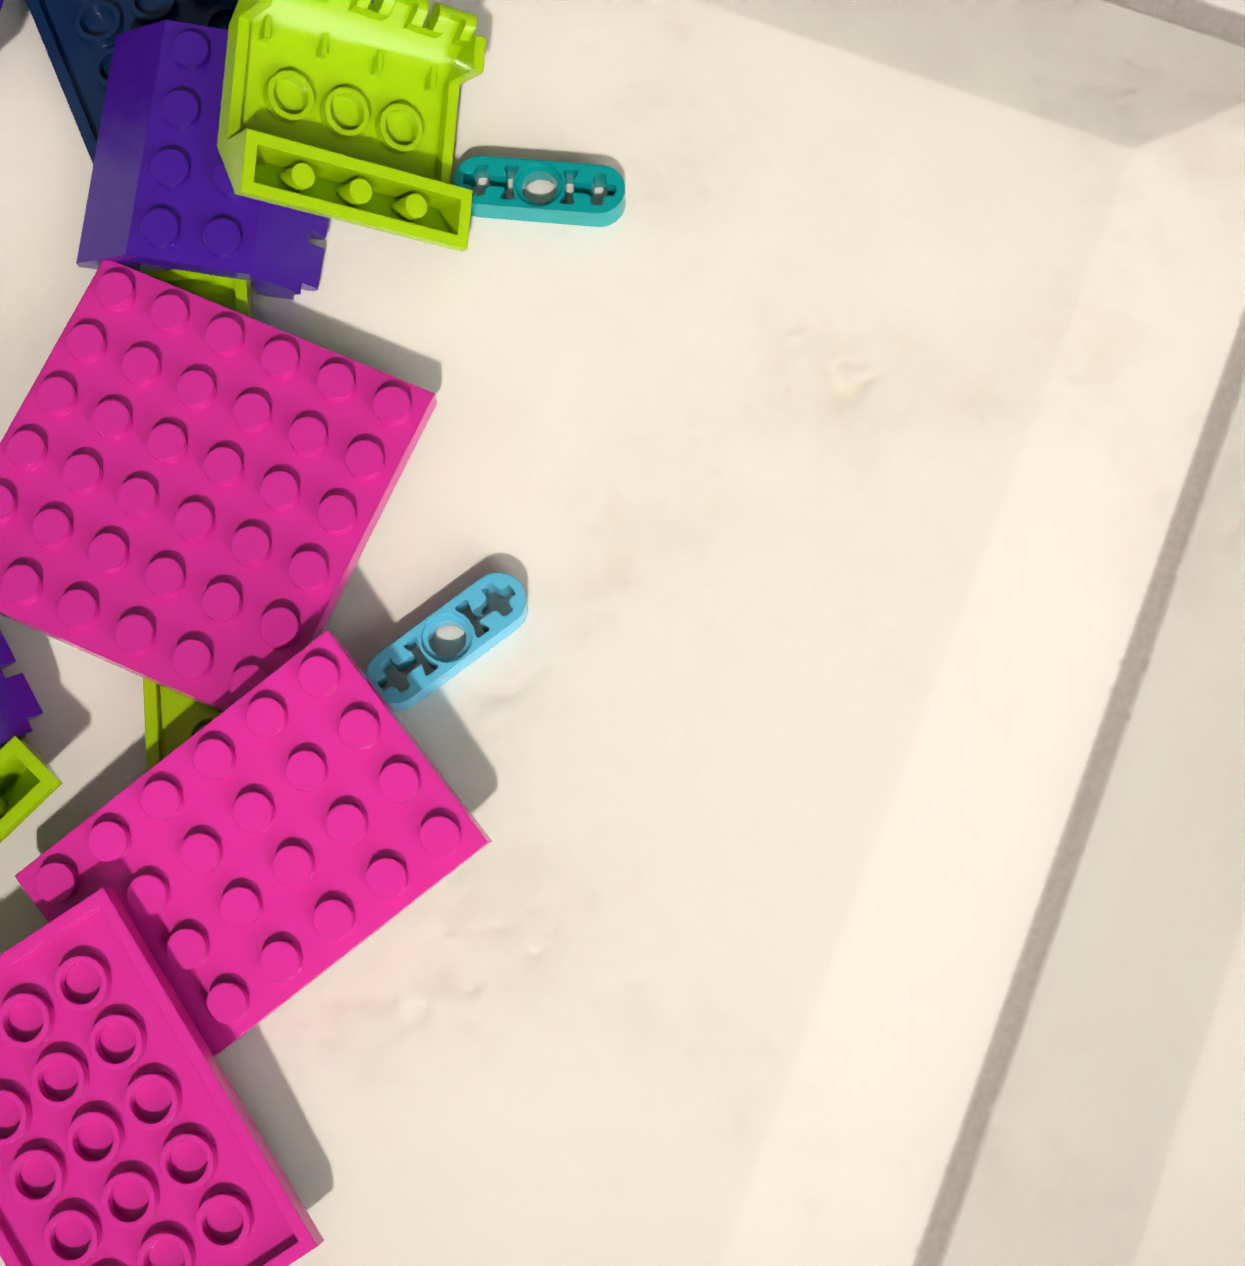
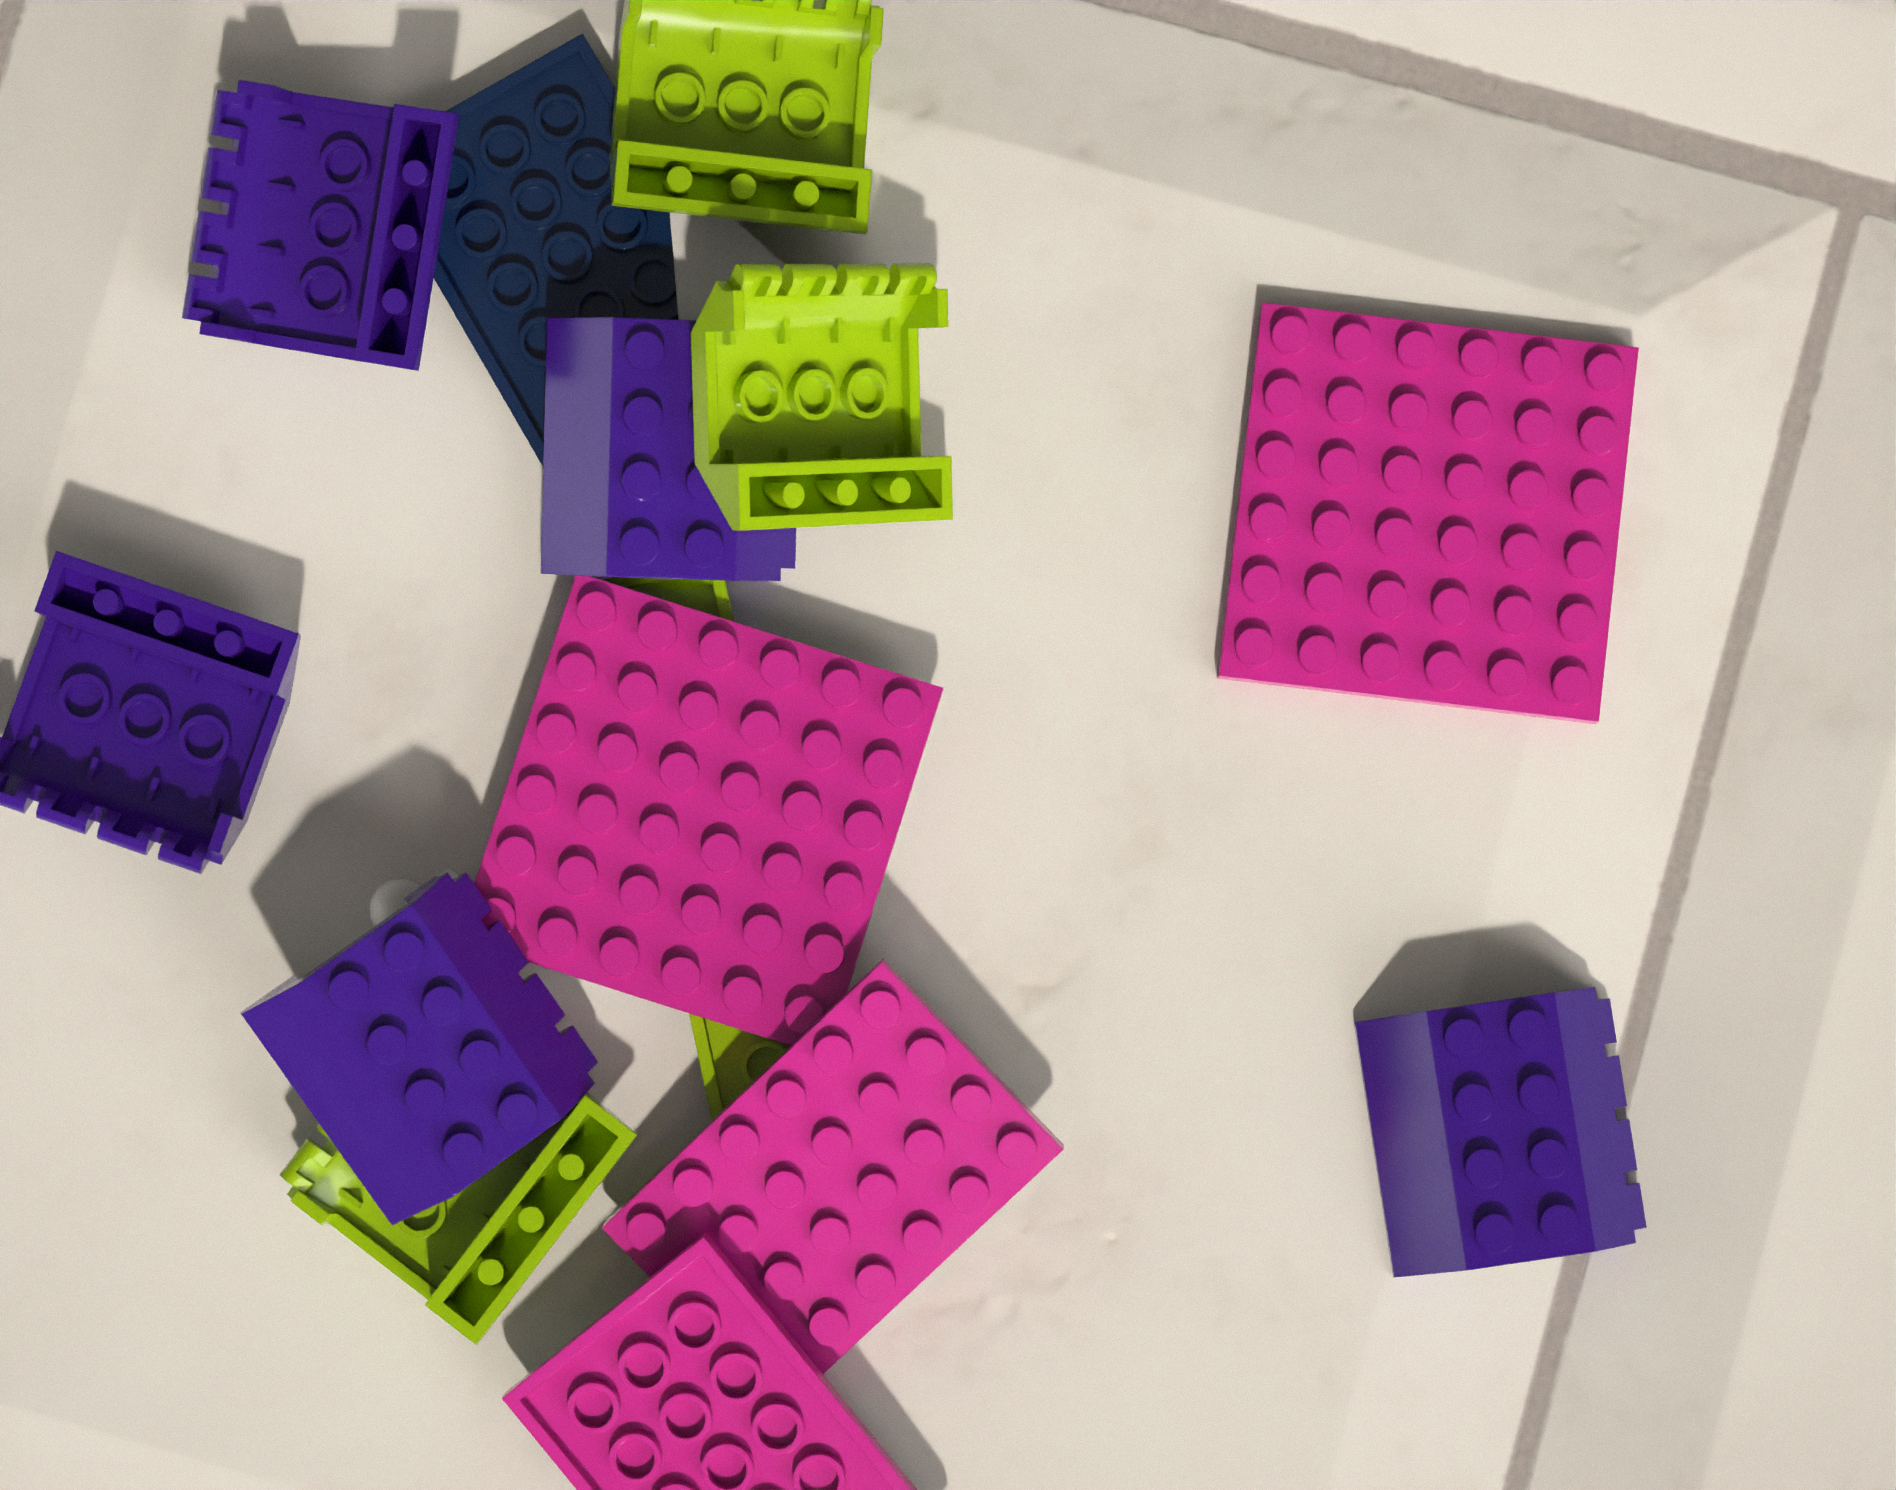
camera: 10 degrees left, 10 degrees up
medium azure beam [367,572,528,711] -> none
teal beam [453,156,626,227] -> none
none -> dark pink plate [1217,302,1639,724]
none -> dark purple slope [1354,987,1647,1278]

